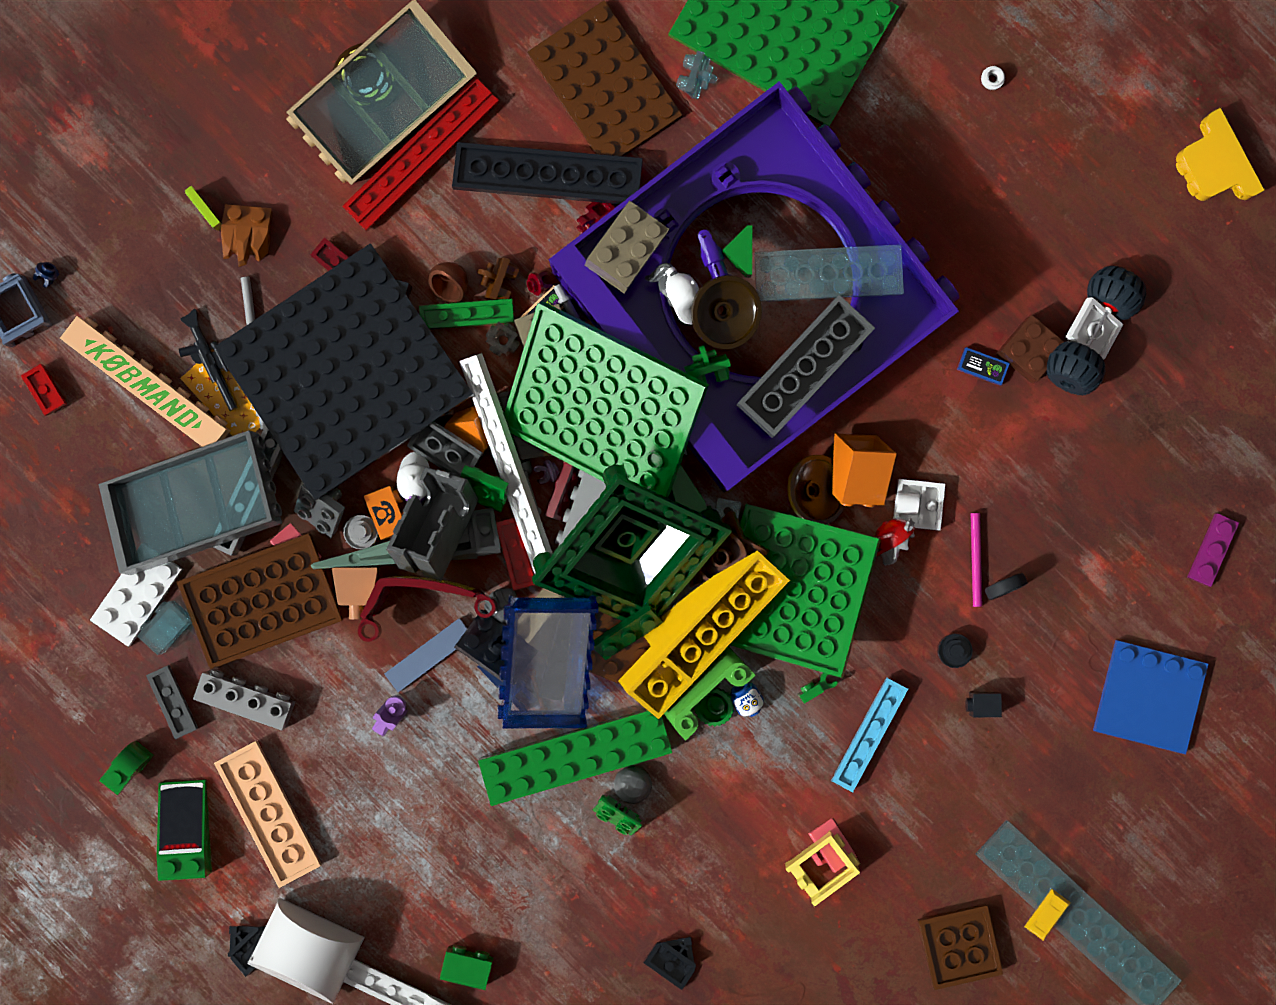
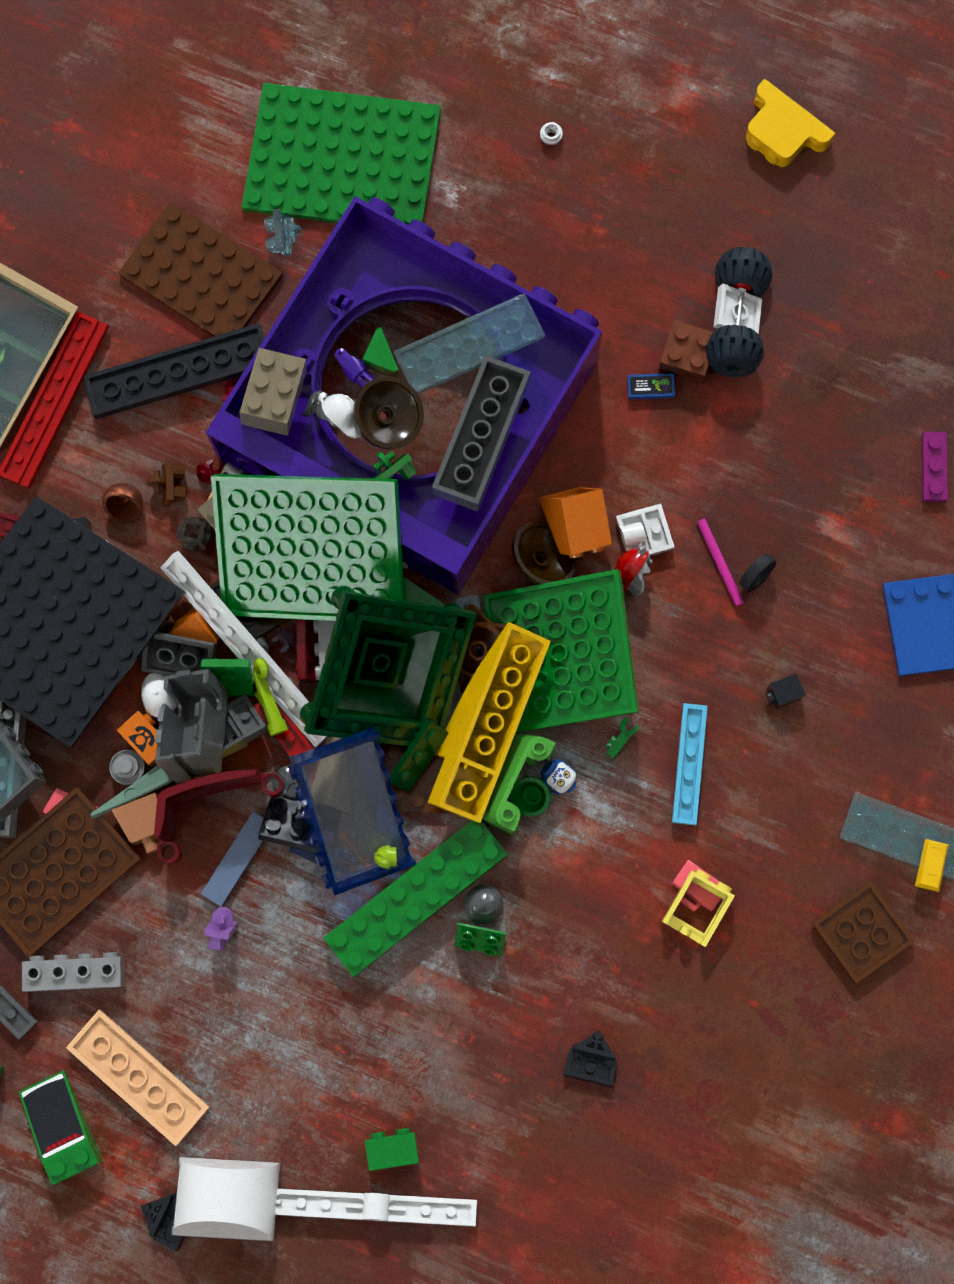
camera: 20 degrees left, 10 degrees down
dark grey plate [294,484,345,538] -> none
green plate [419,299,514,329] -> none
black plate [937,633,973,668] -> none
none -> lime plant [253,658,288,737]
none -> lime plate [374,845,397,869]

